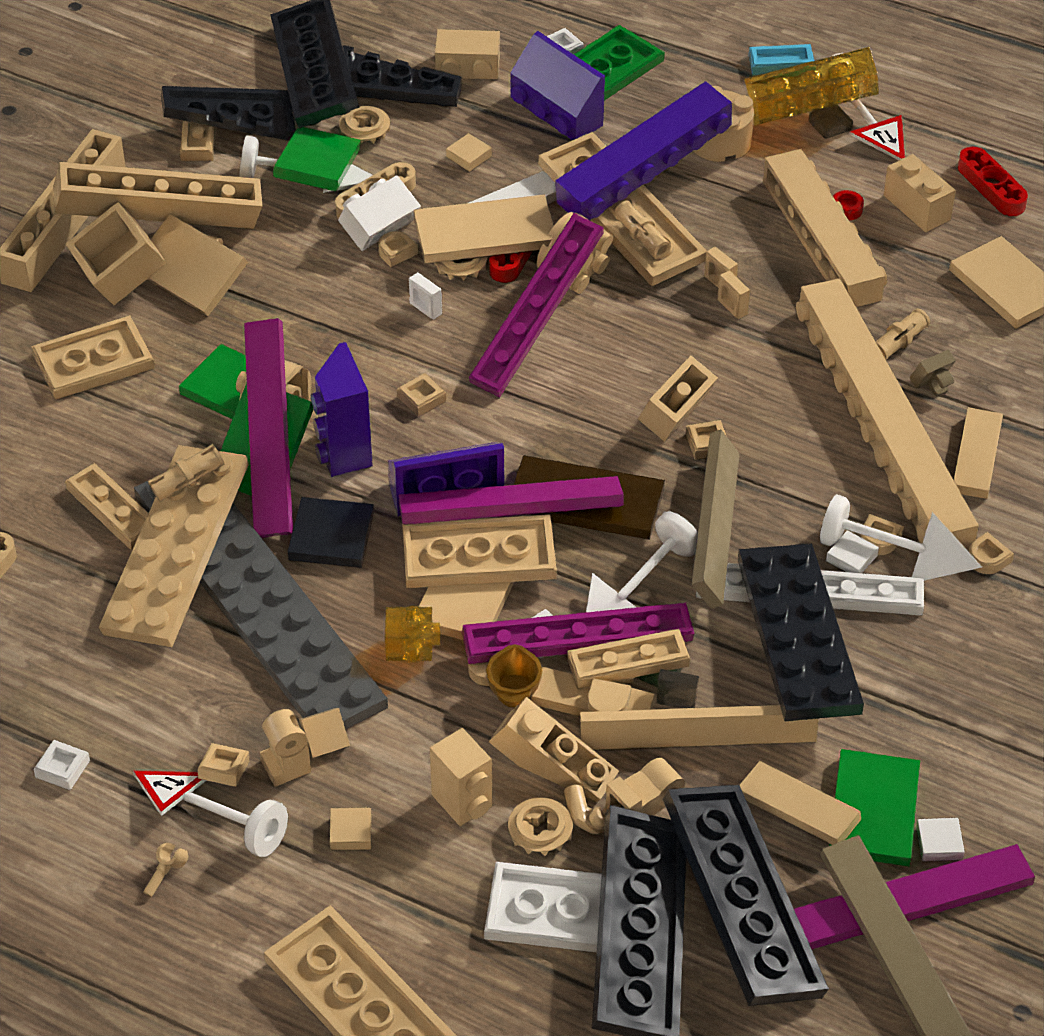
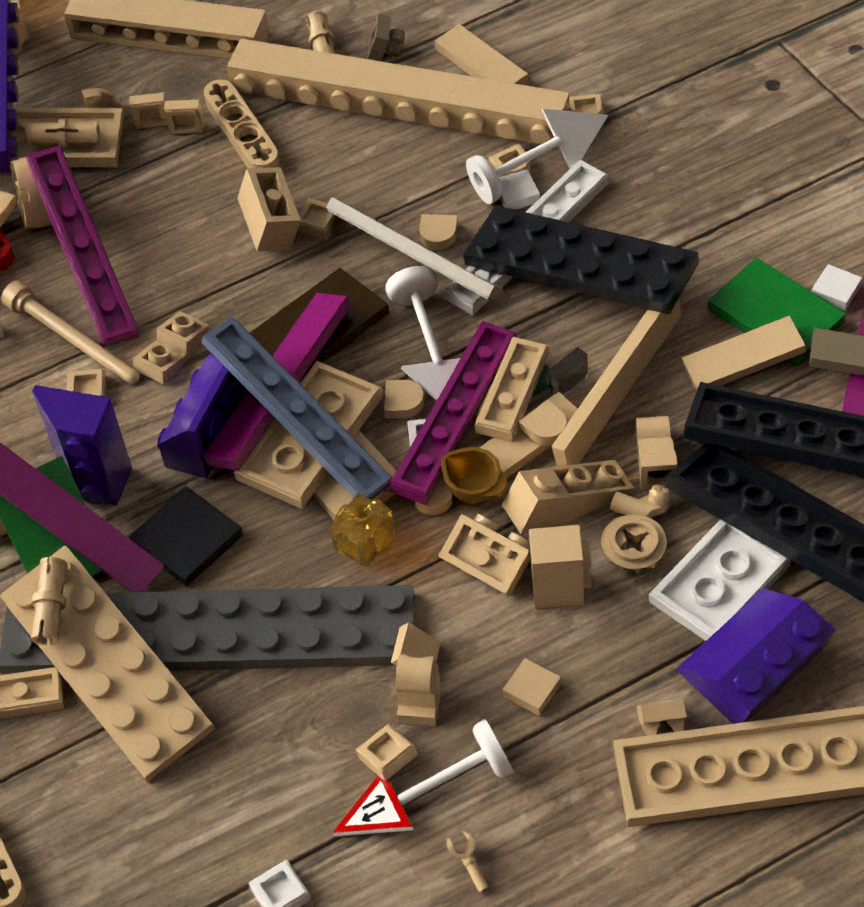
camera: 50 degrees left, 5 degrees up
none -> tan piece [1,280,140,384]
none -> tan tile [82,88,124,111]
none -> tan slope [133,311,209,384]
none -> sand blue tile [202,316,392,507]
none -> tan beam [204,80,280,168]
none -> tan tile [384,380,424,419]
none -> tan tile [419,214,458,250]
none -> tan bracket [438,514,531,596]
none -> tan tile [636,699,686,736]
none -> dark purple slope [677,588,836,724]

